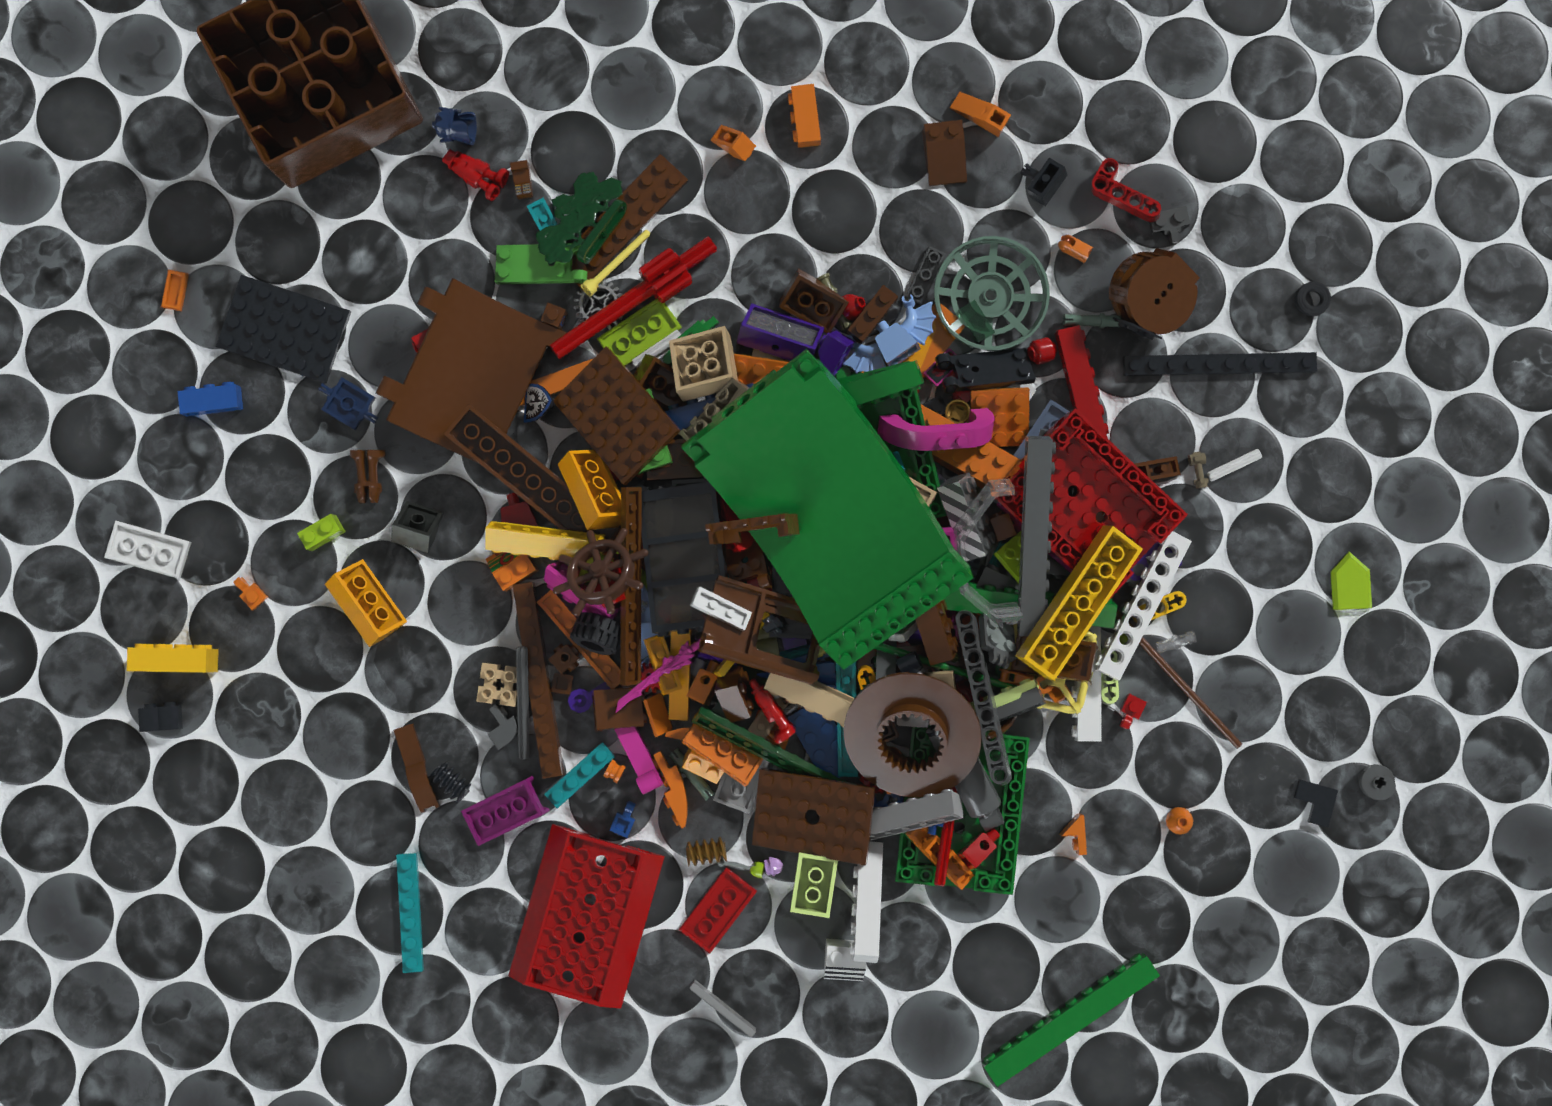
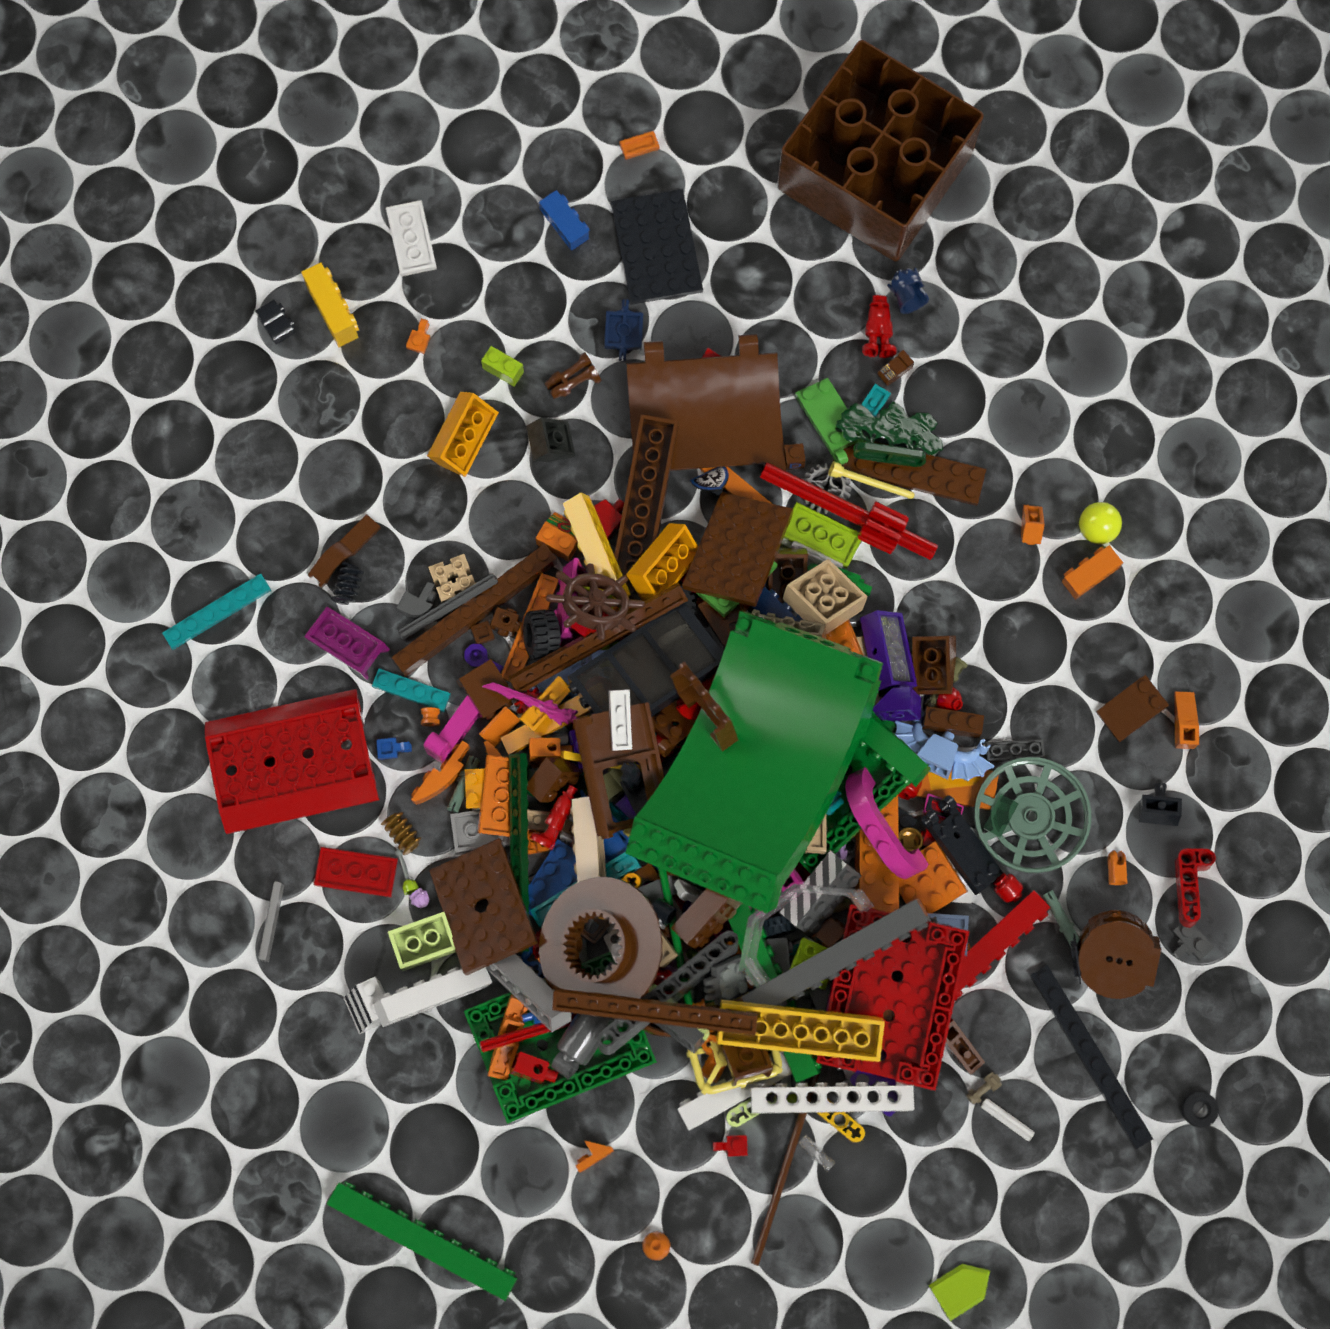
camera: 60 degrees right, 10 degrees down
none -> reddish brown plate [552,988,758,1035]
none -> neon yellow piece [1079,502,1122,544]

